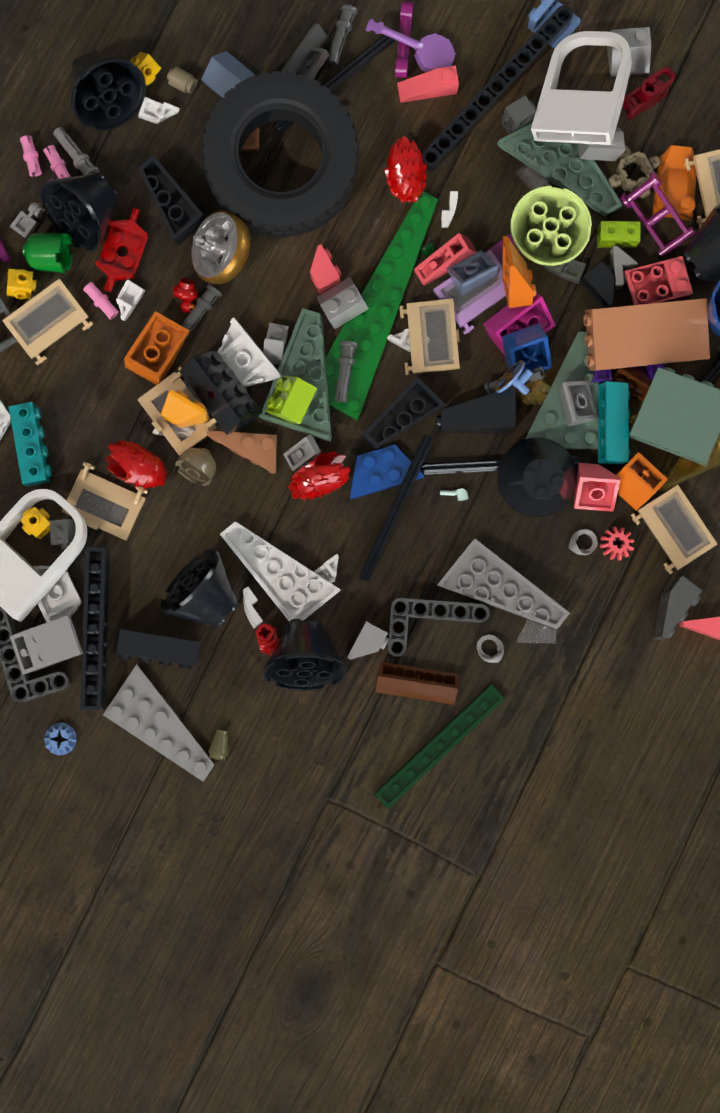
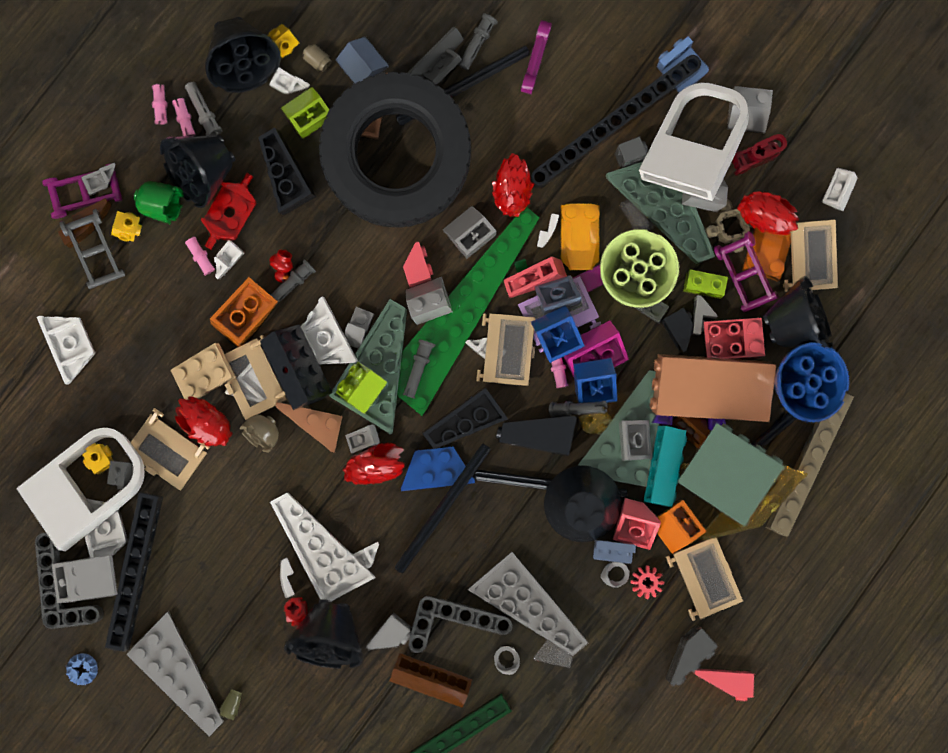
camera: 10 degrees right, 0 degrees up
piece [2,279,93,365] -> none
teal brick [8,402,52,487] -> none
light grey plate [10,202,45,239] -> none
black wedge [113,629,201,669] -> none
black cone [160,548,239,627] -> none
light orange slope [161,390,210,429] -> none
flat silver wheel [191,210,251,284] -> none
medium lavender piece [366,19,456,72] -> none
coral slope [397,66,459,103] -> none
light aqua hand [440,488,469,501] -> none
shield [495,360,533,395] -> none
orange slope [502,236,536,308] -> none
none -> tan plate [171,343,235,399]
none -> lime slope [281,87,329,139]
none -> light grey slope [443,206,496,259]
none -> blue brick [531,305,585,363]
none -> bright pink pin [551,357,568,388]
none -> light orange slope [561,204,600,270]
none -> sand blue bracket [593,540,636,564]
none -> red head [737,191,799,235]

